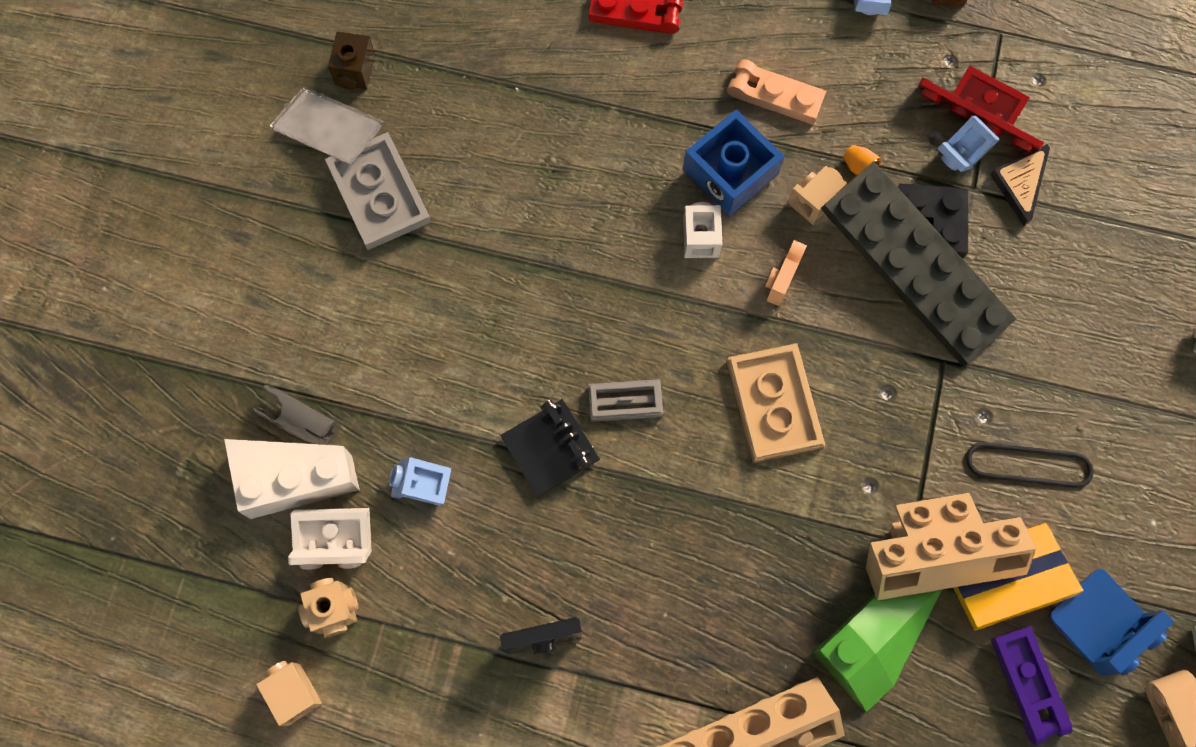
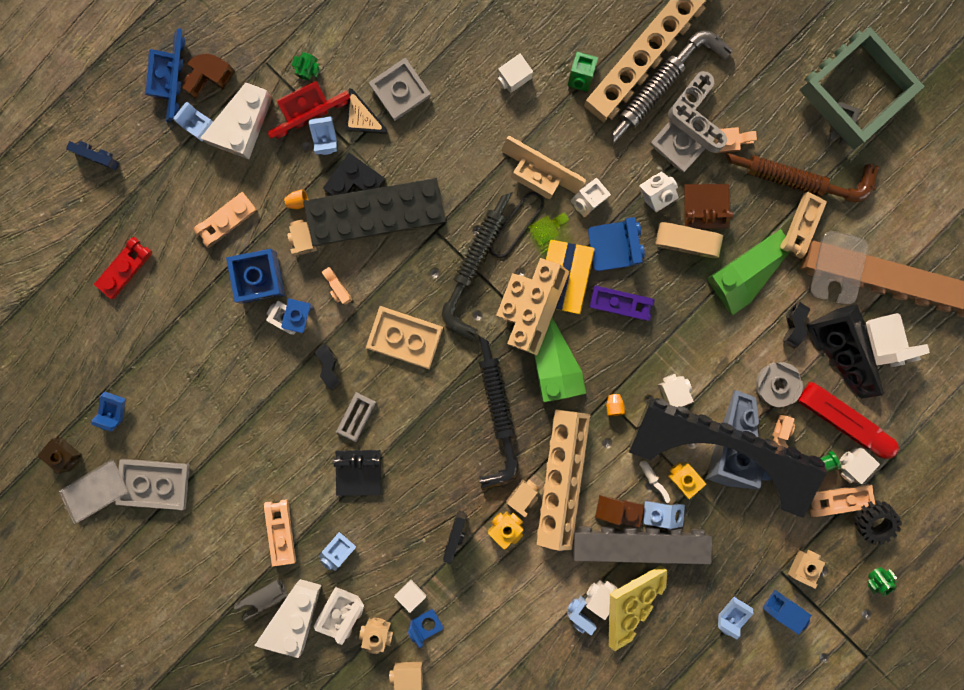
camera: 60 degrees left, 15 degrees up
none -> blue bracket [91,392,126,431]
none -> white wedge [201,83,272,159]
none -> light nougat plate [264,499,296,566]
none -> blue bracket [281,298,314,333]
none -> green gear [291,52,321,81]
none -> black piece [315,343,343,391]
none -> light grey plate [369,57,431,121]
none -> white tile [394,580,426,613]
none -> blue bracket [408,609,443,648]
none -> pearl dark grey piece [441,192,513,342]
none -> black piece [478,335,519,491]
none -> yellow brick [488,511,524,550]
none -> tan bracket [502,136,586,200]
none -> tan brick [506,479,540,517]
none -> clear neon green plate [528,212,569,246]
none -> white bracket [571,178,611,217]

